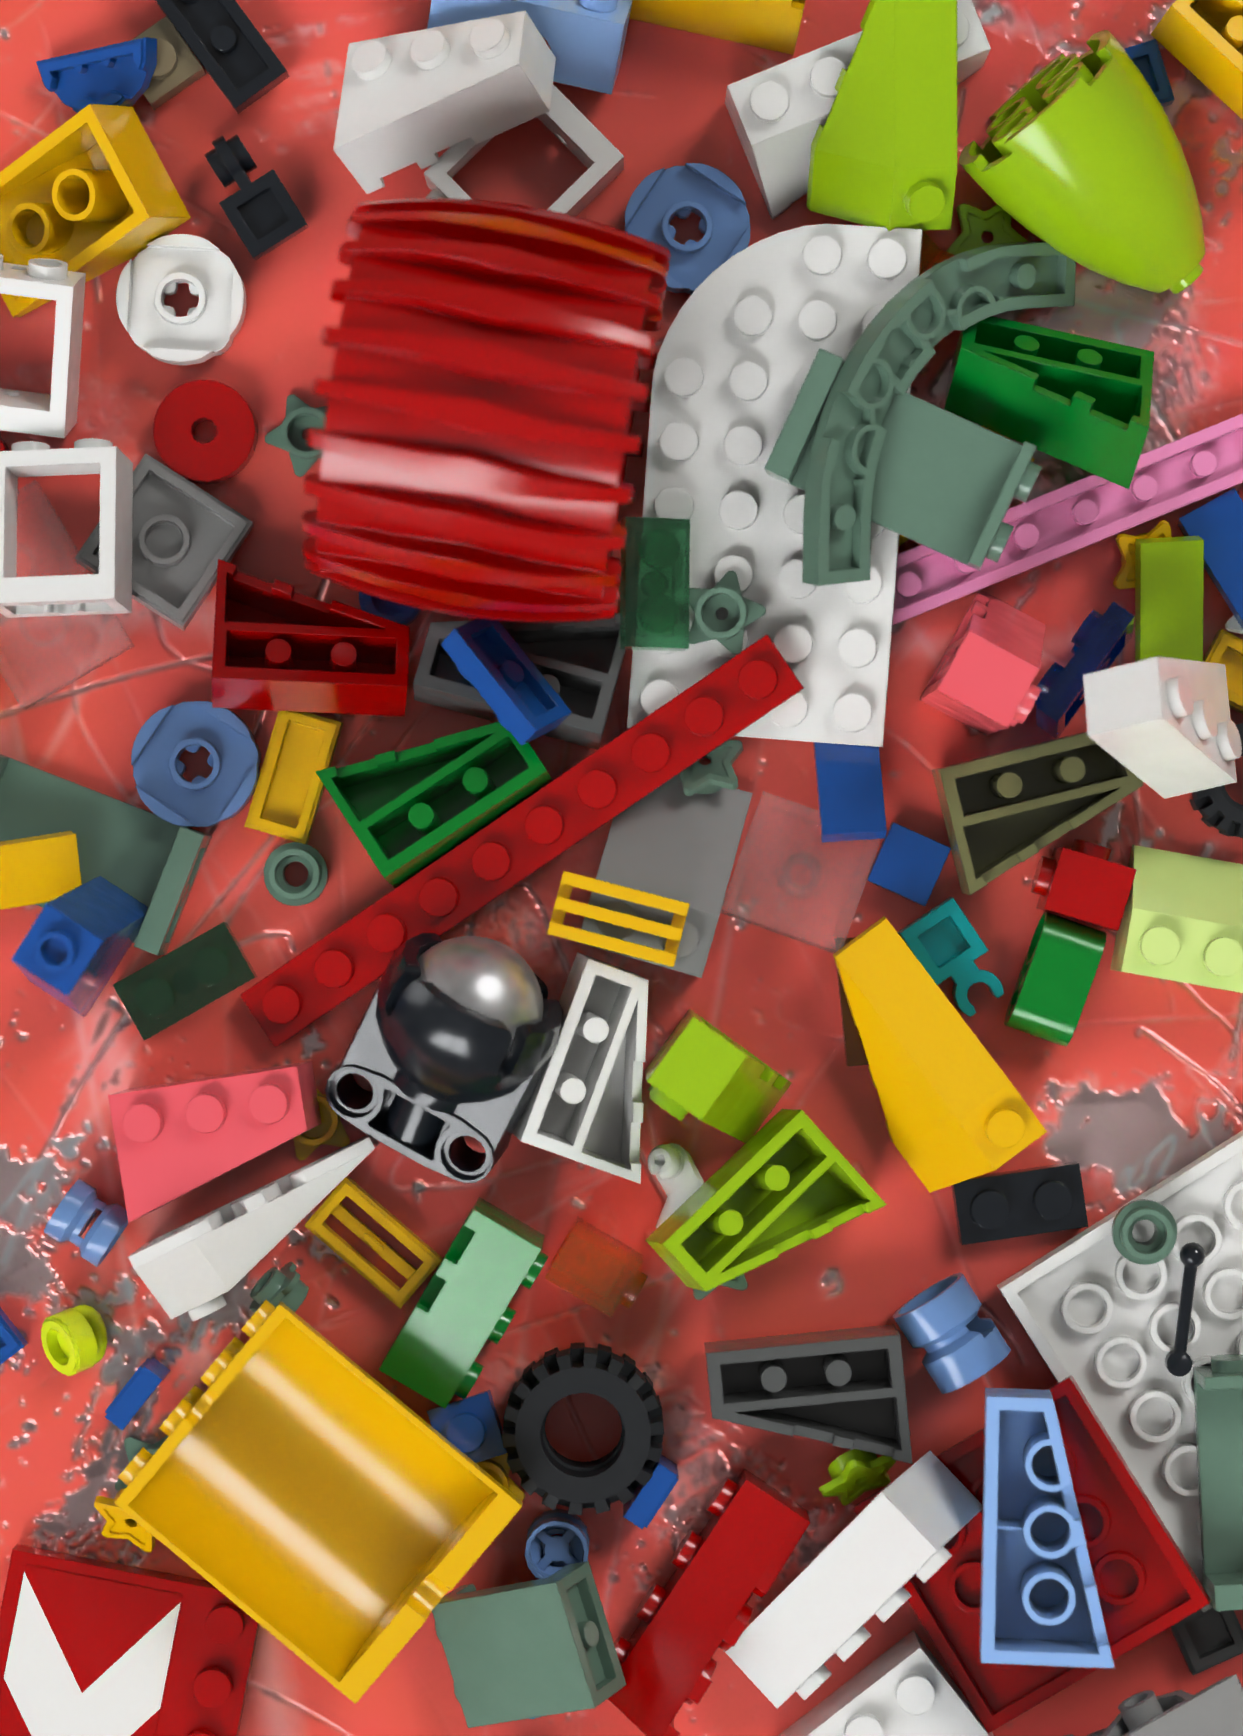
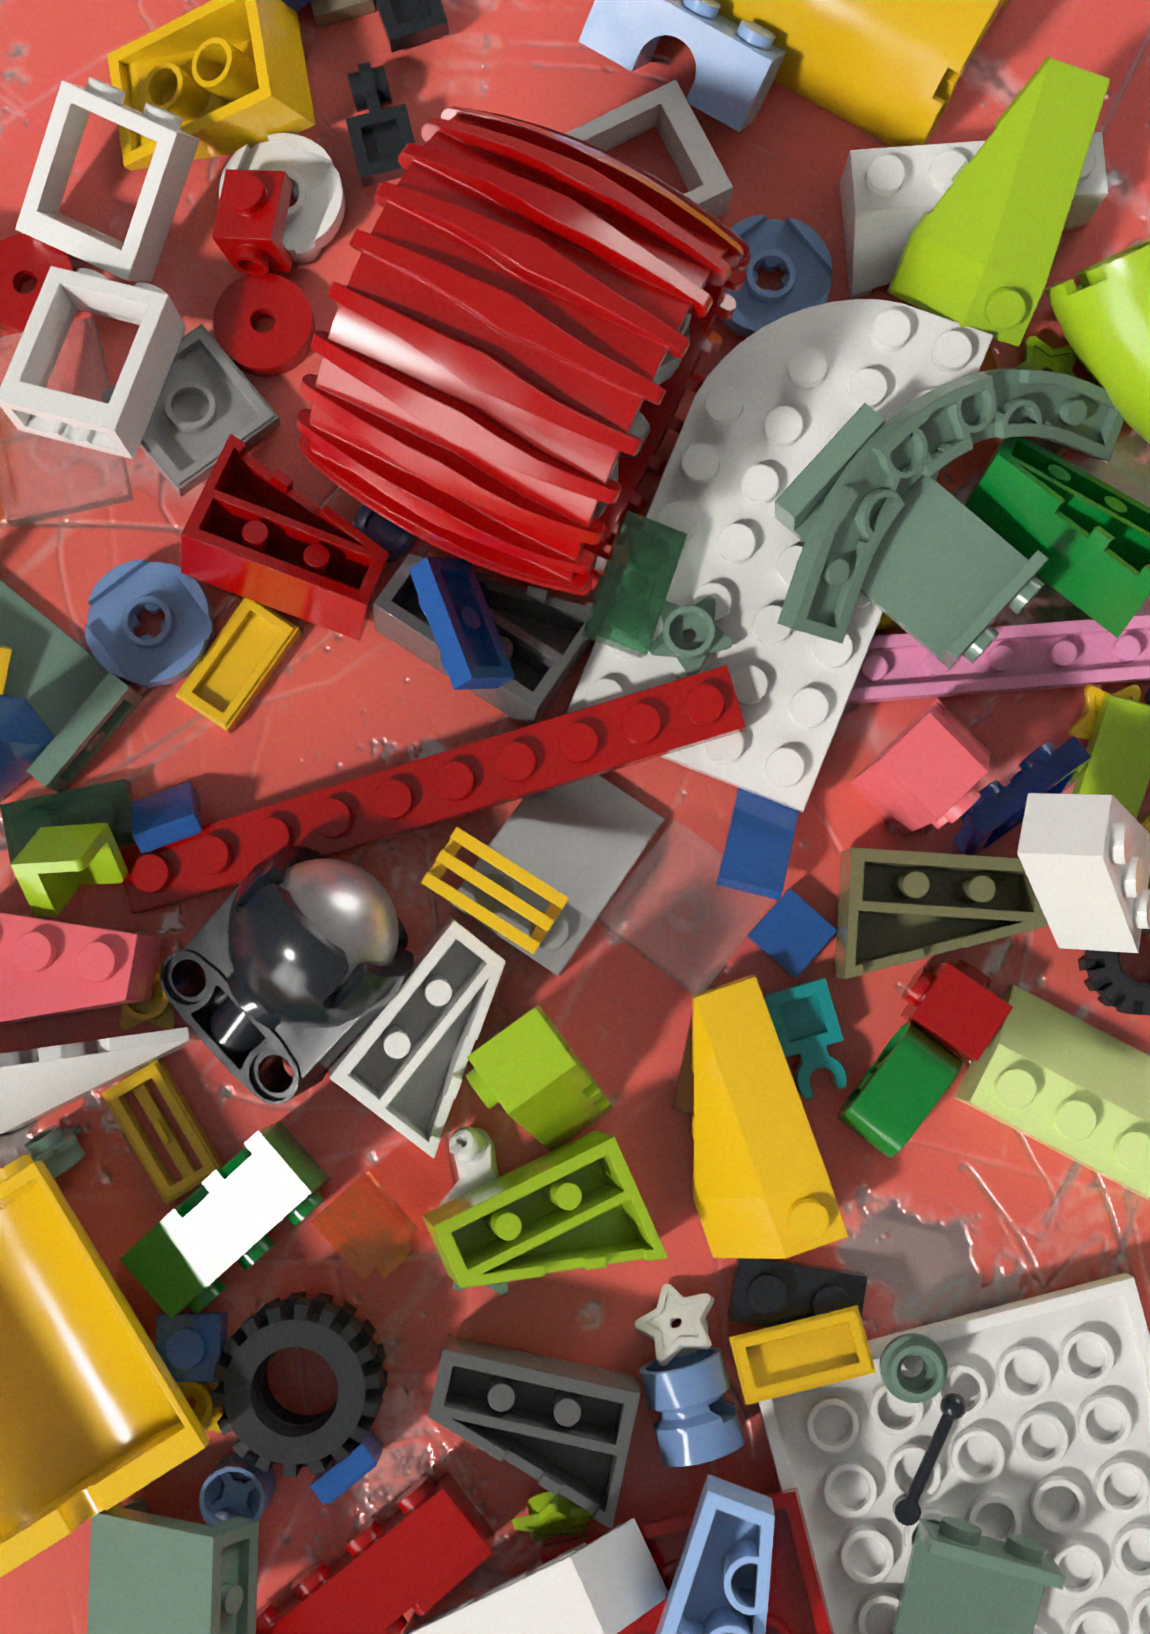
camera: 20 degrees right, 5 degrees down
sand green plate [264,842,328,906] -> none
green wedge [315,721,553,888] -> none
white wedge [333,10,556,194] -> none
sand green plate [679,740,743,796] -> none
none -> lime panel [10,823,129,917]
none -> blue tile [131,781,202,853]
none -> red bracket [212,169,293,276]
none -> white plate [635,1284,714,1366]
none -> yellow tile [729,1305,876,1405]

